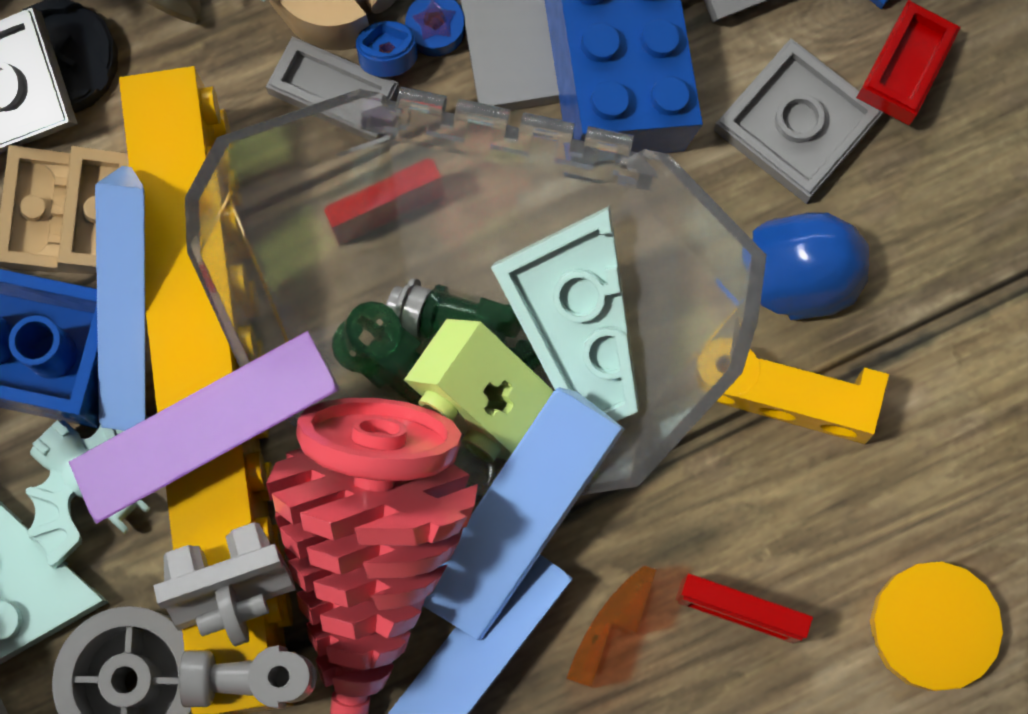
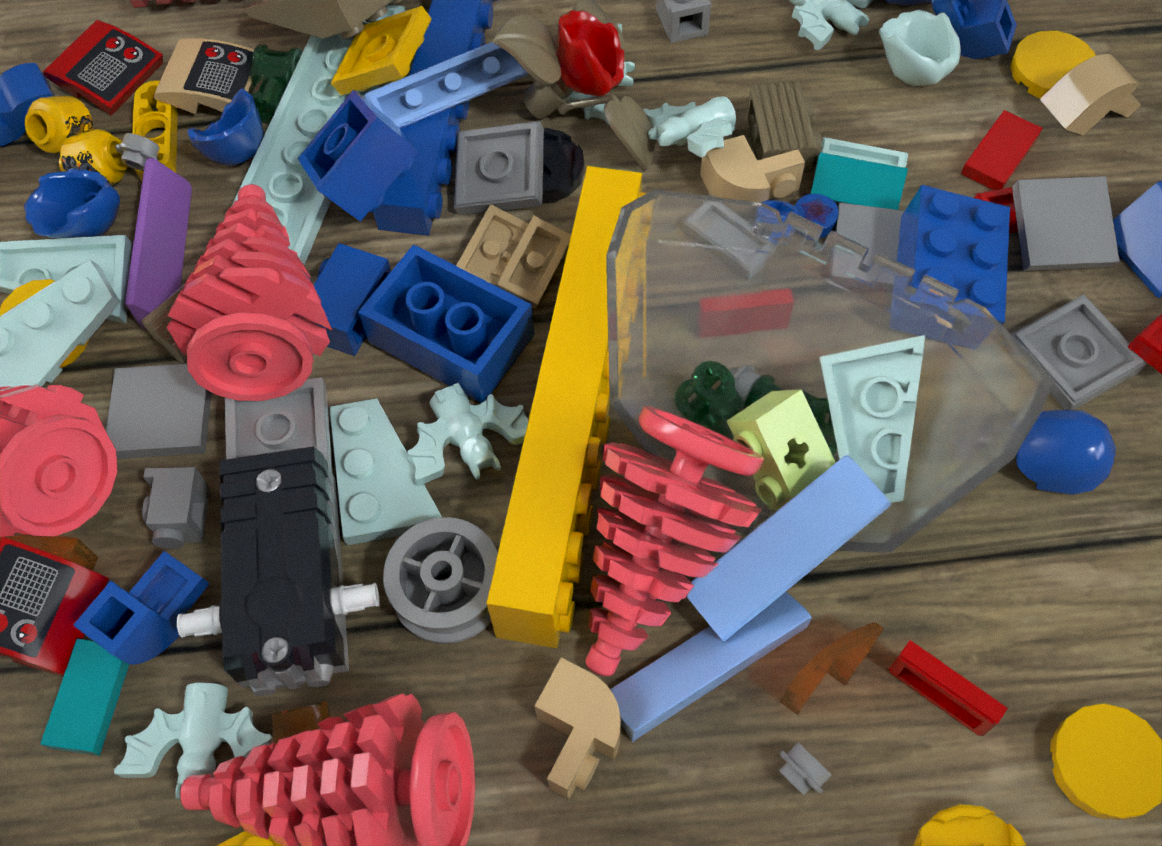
camera: 20 degrees right, 15 degrees down
slope [69,331,340,524] -> none
light blue slope [95,166,146,431] -> none
light grey hips [153,522,296,647] -> none
light grey leg [179,645,317,709] -> none
yellow leg [702,341,889,444] -> none

